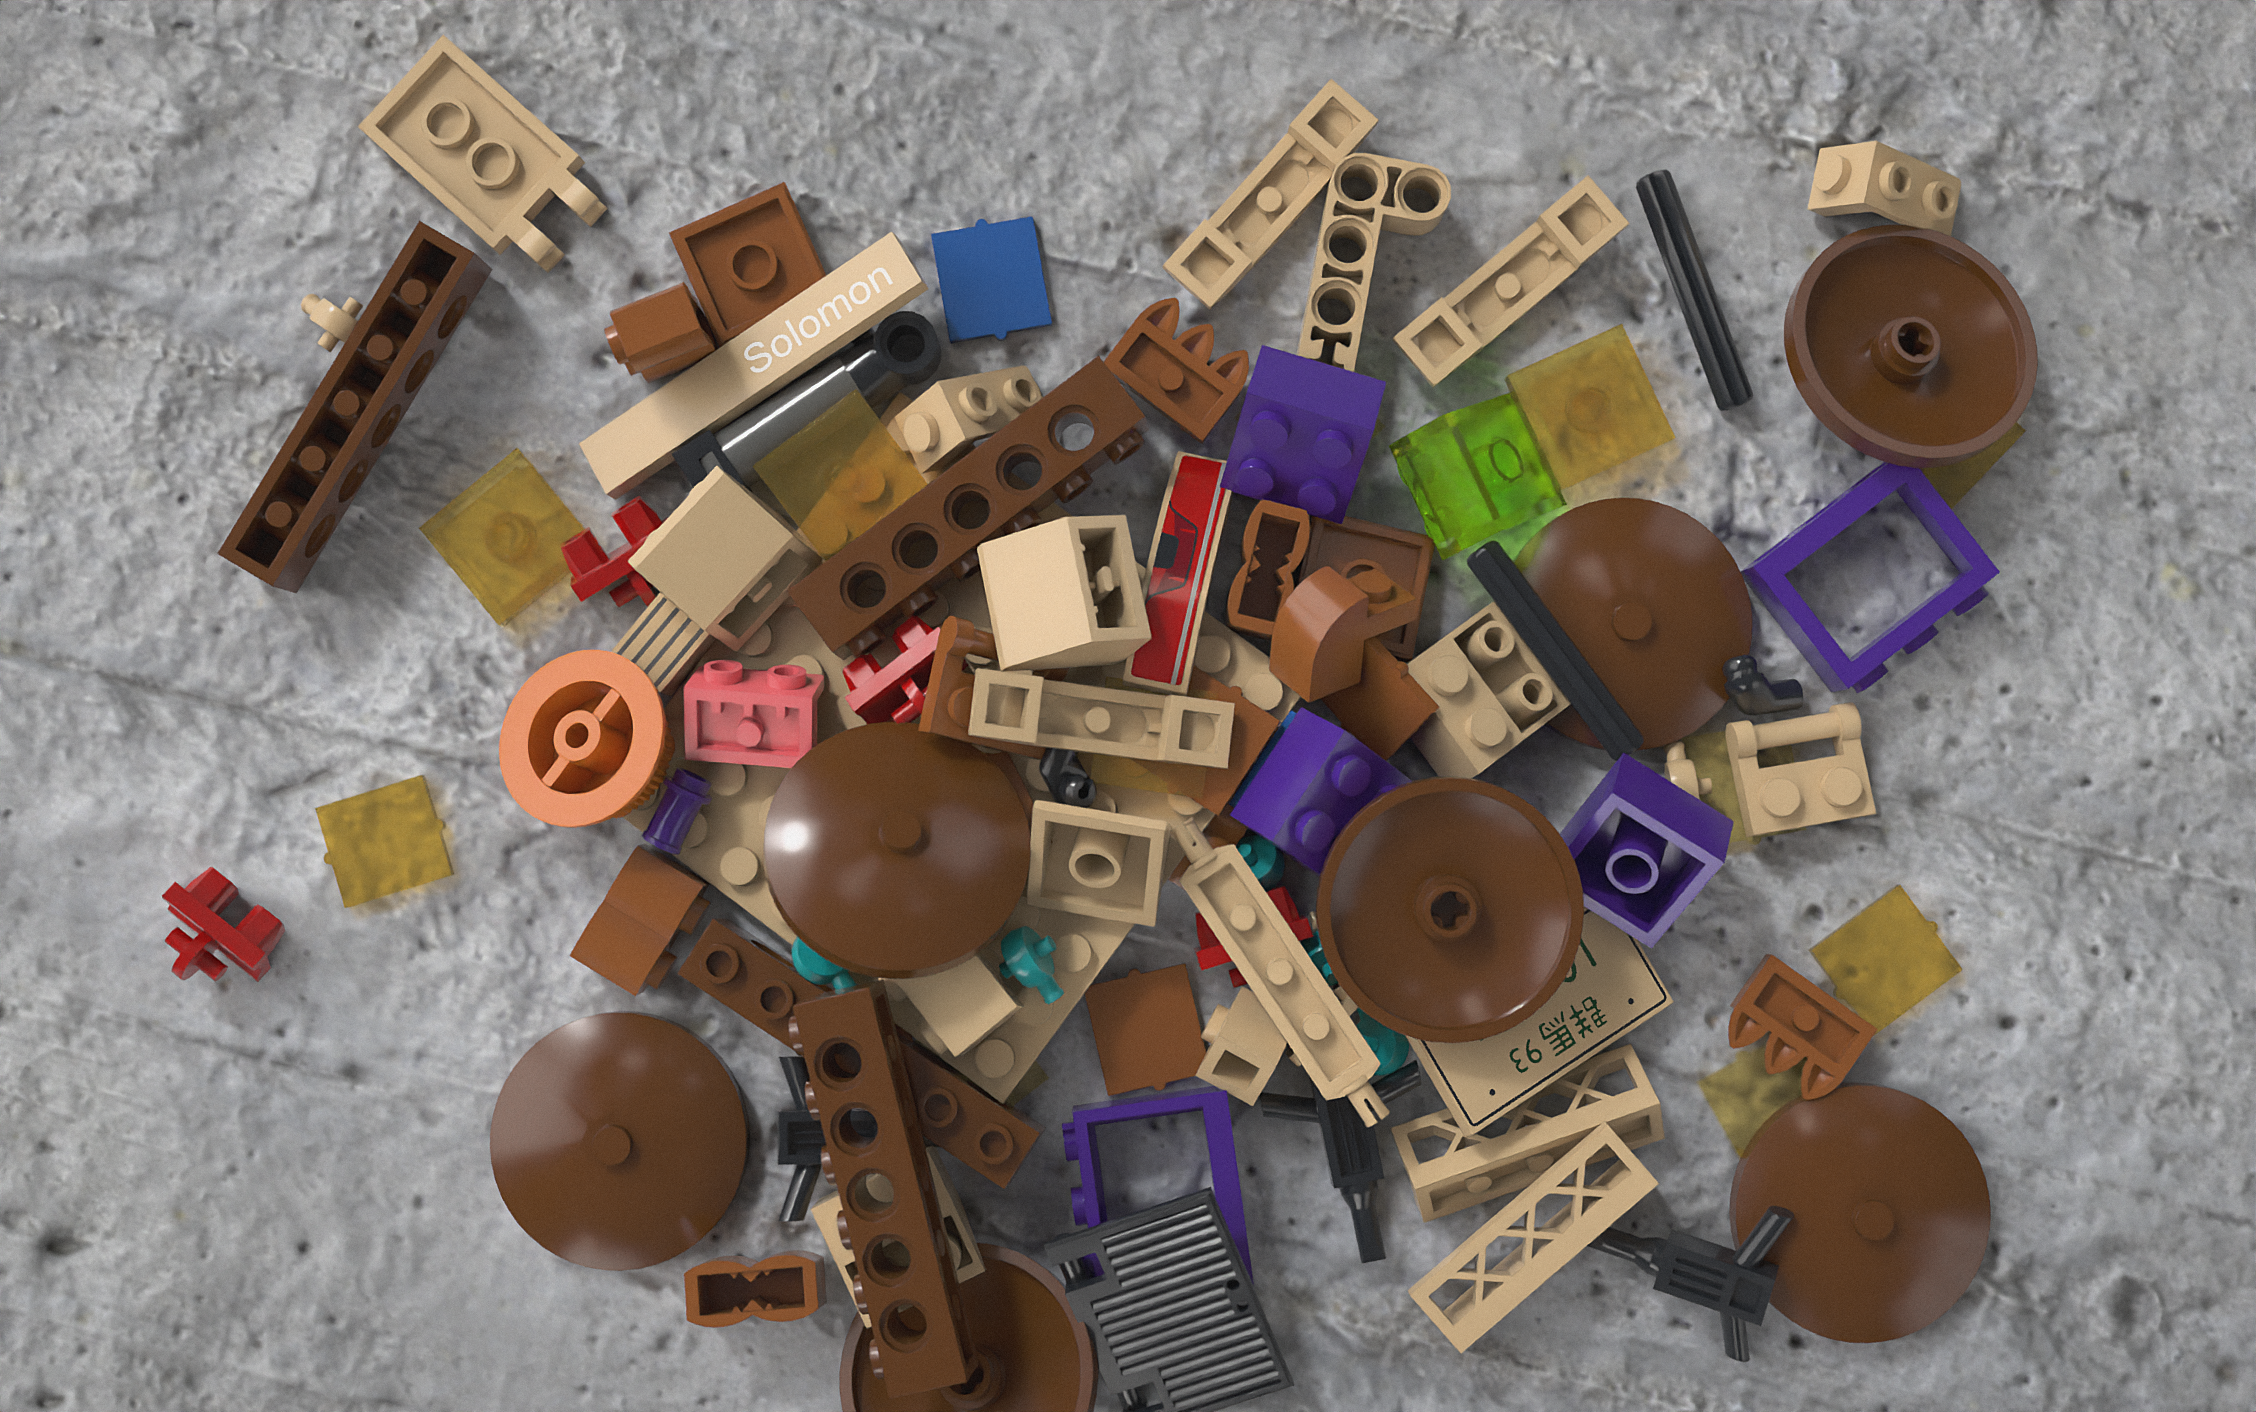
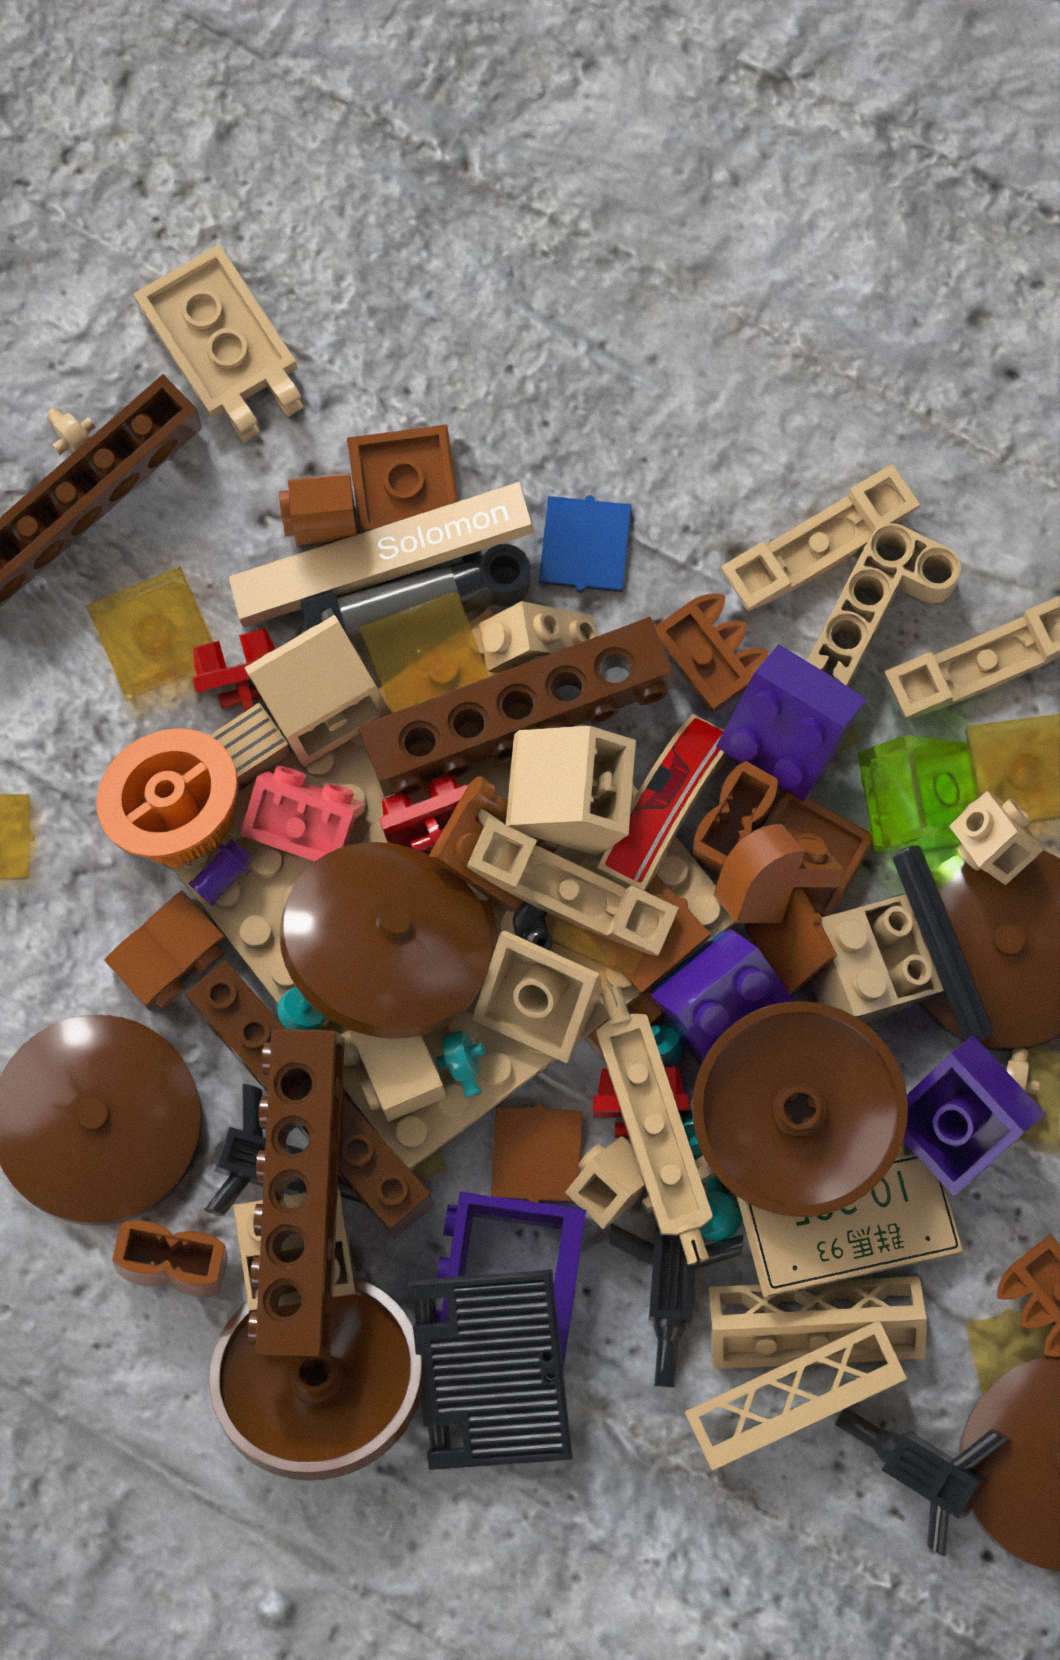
camera: 20 degrees right, 10 degrees down
none -> tan brick [949,791,1043,885]

